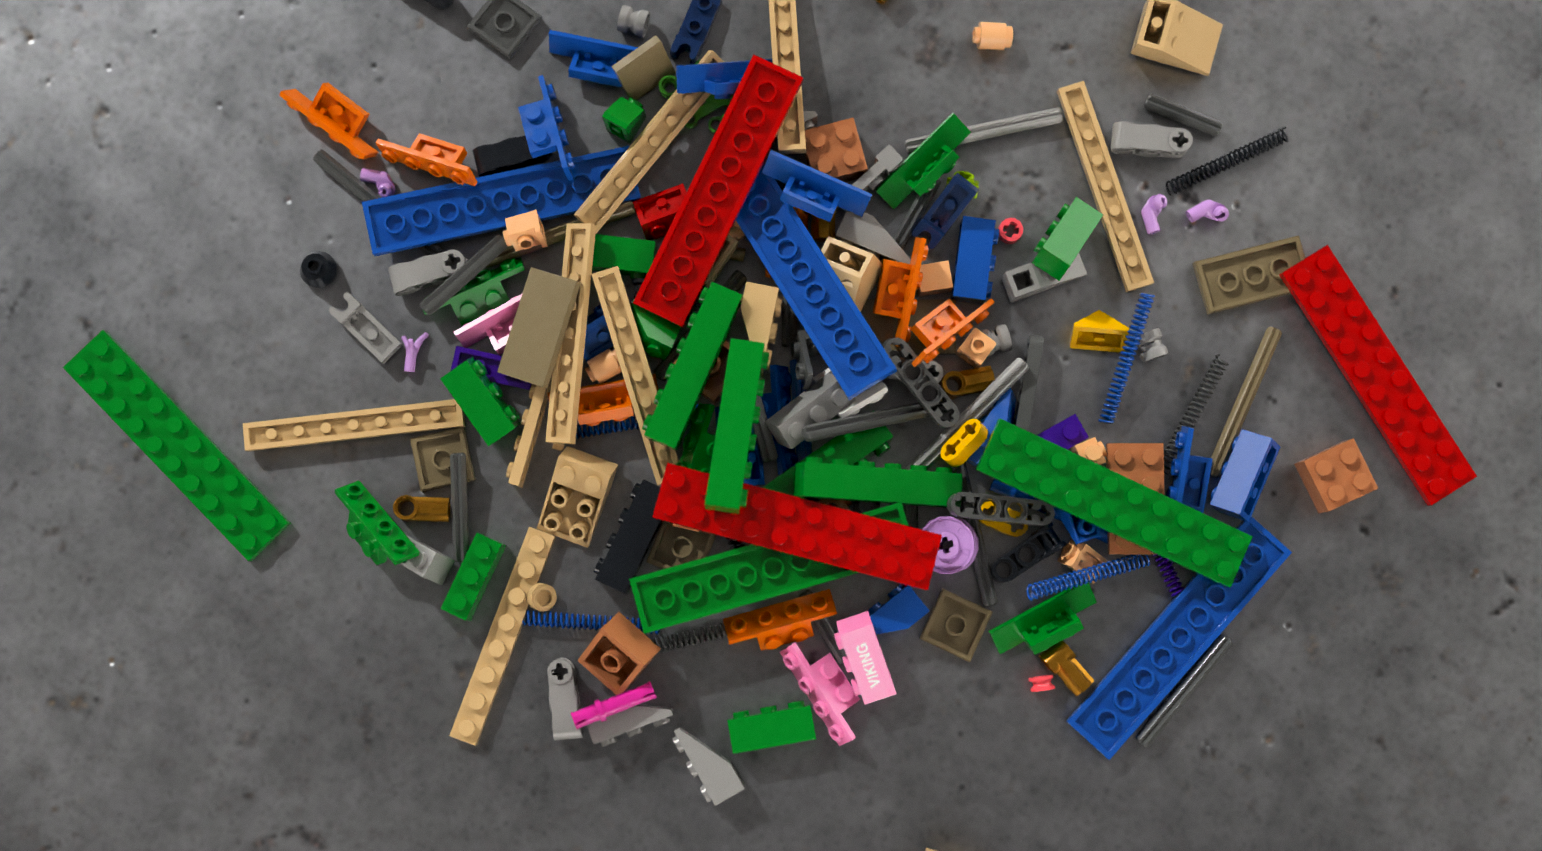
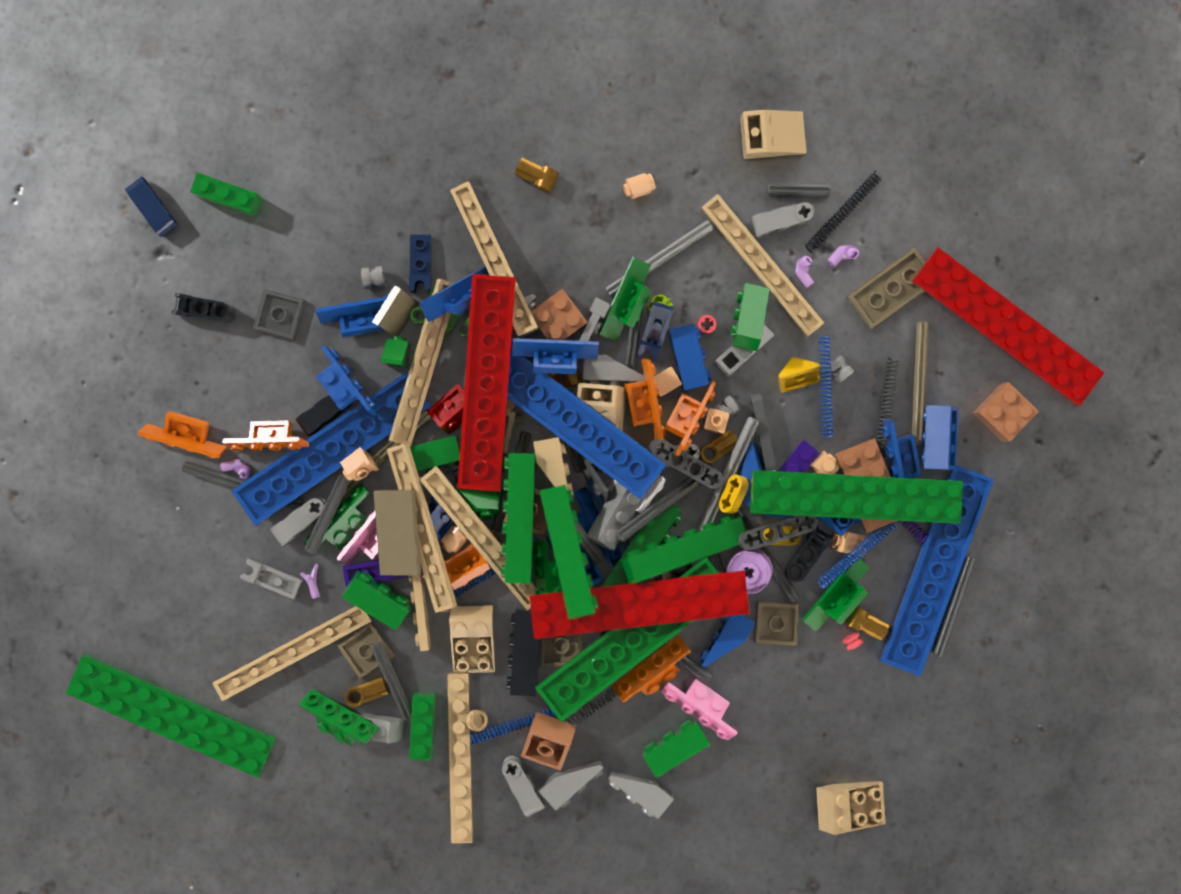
camera: 25 degrees left, 5 degrees up
black cone [300,251,337,288] -> none
dark pink pin [571,681,656,730] -> none
bright pink brick [834,611,896,704] -> none

